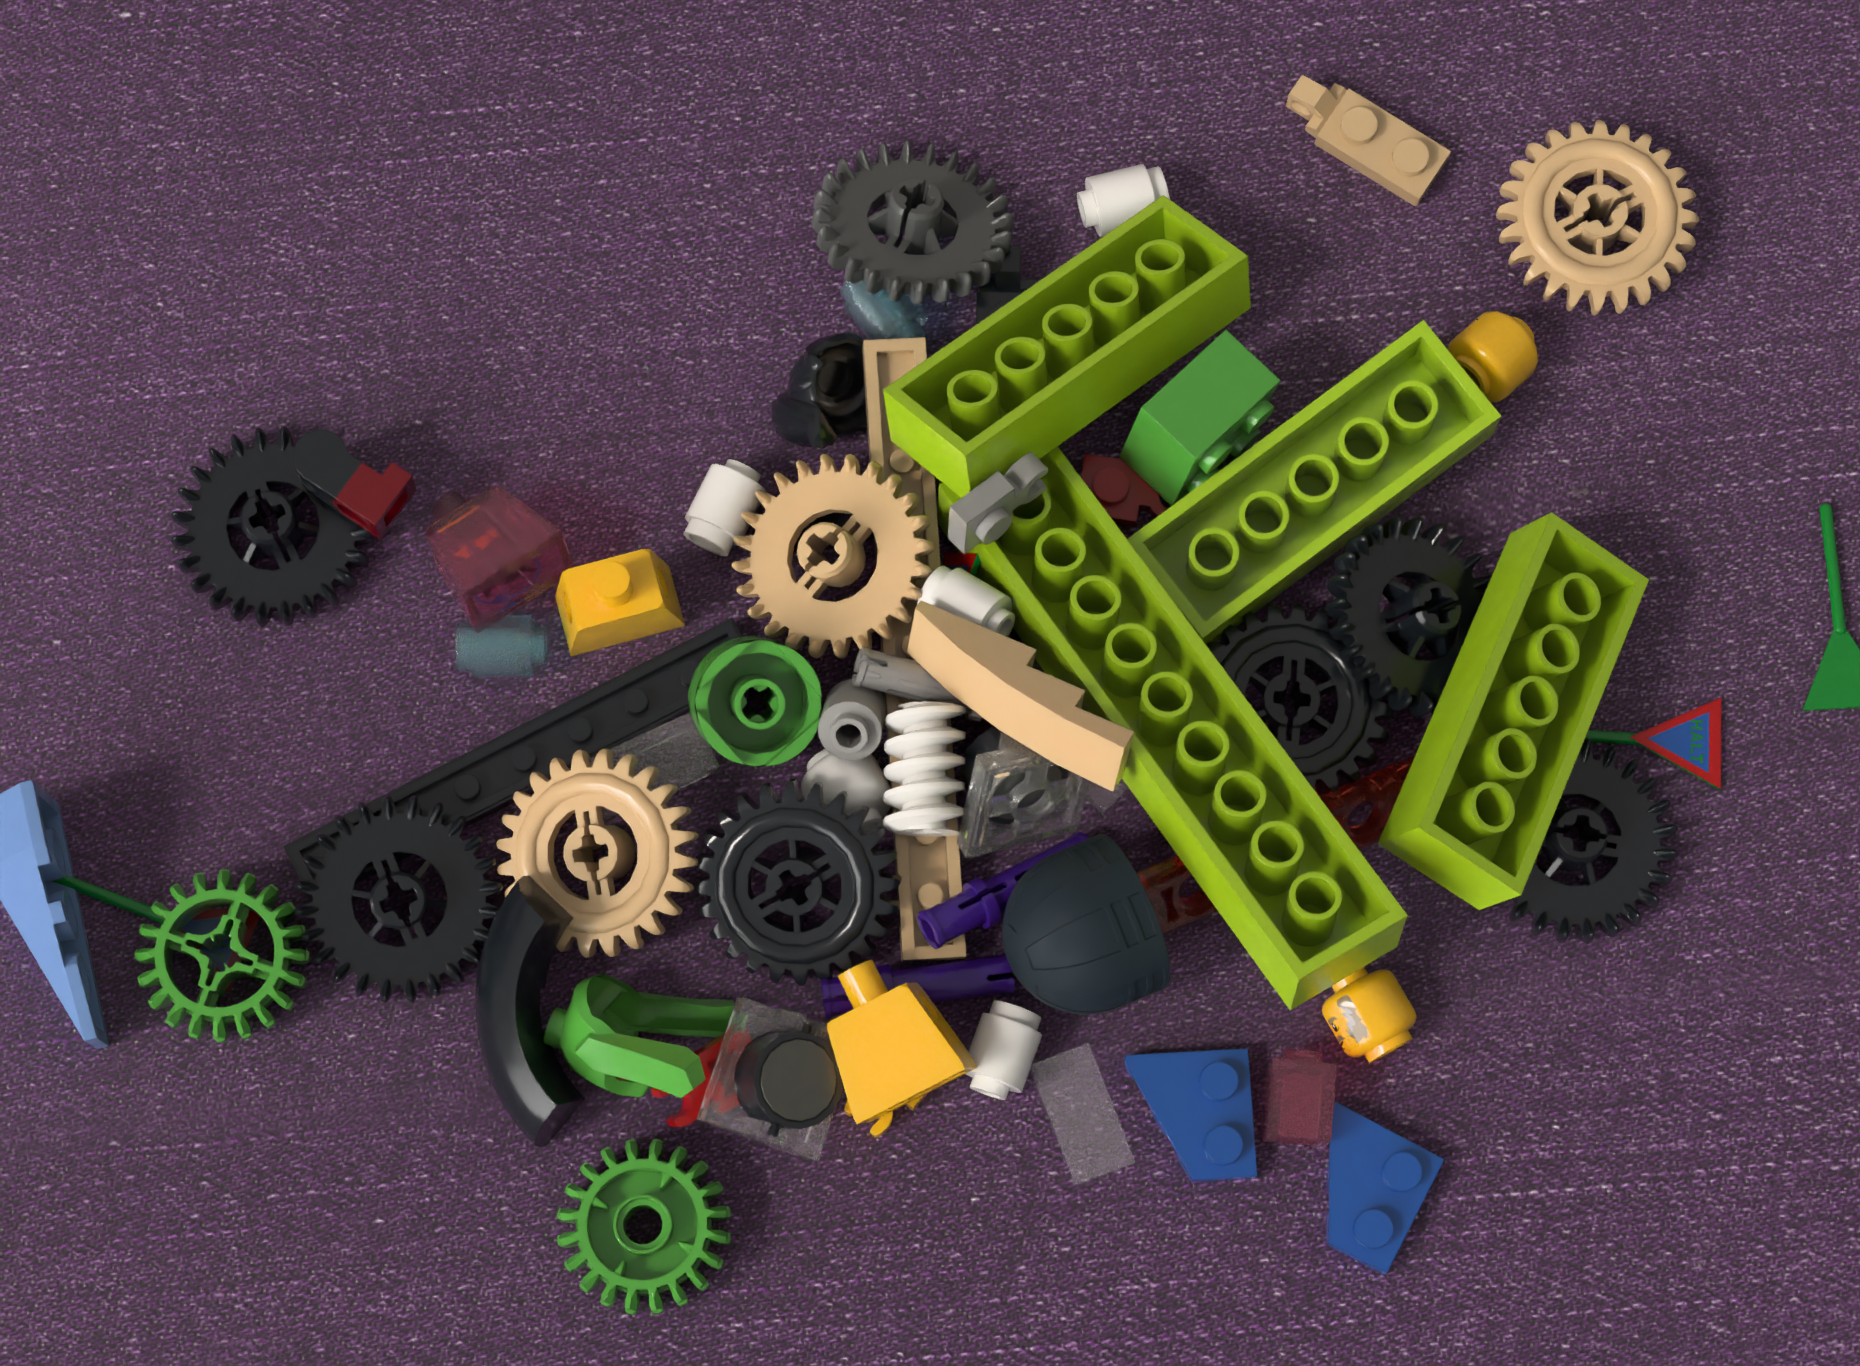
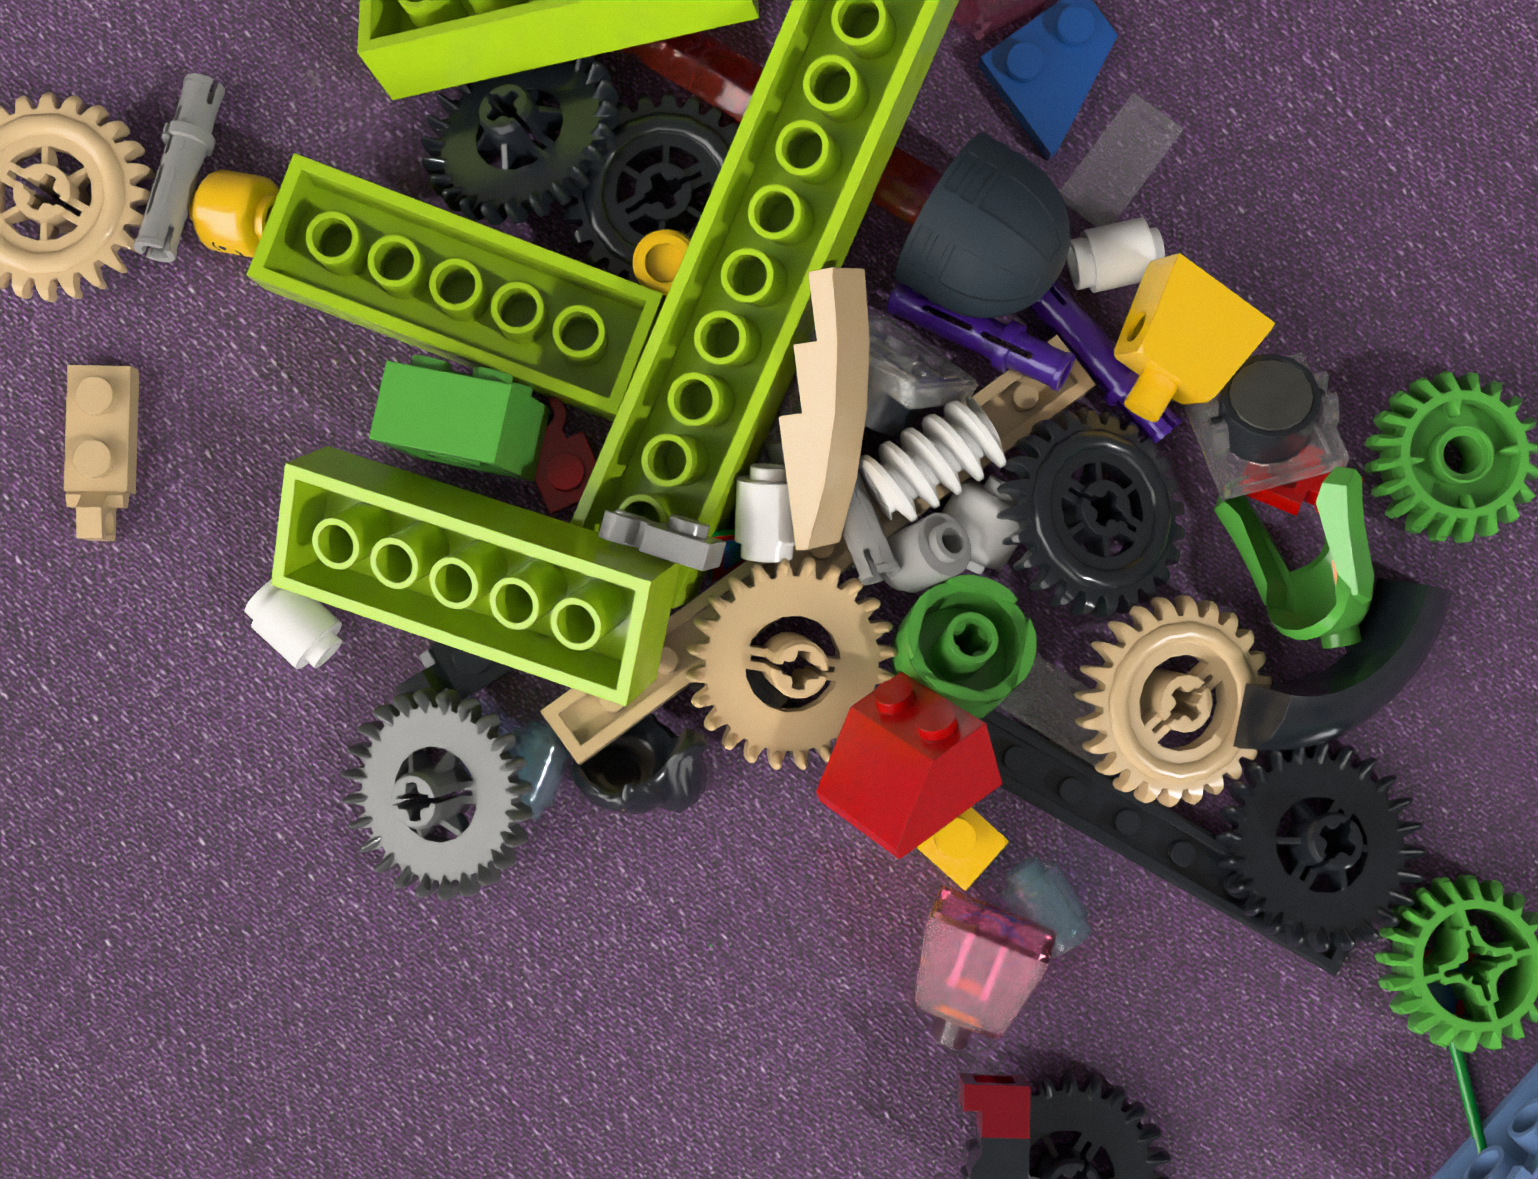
camera: 125 degrees left, 10 degrees up
white brick [683,459,766,556] -> none
none -> light grey pin [134,73,225,262]
none -> yellow tile [633,229,691,296]
none -> red slope [816,672,1002,860]

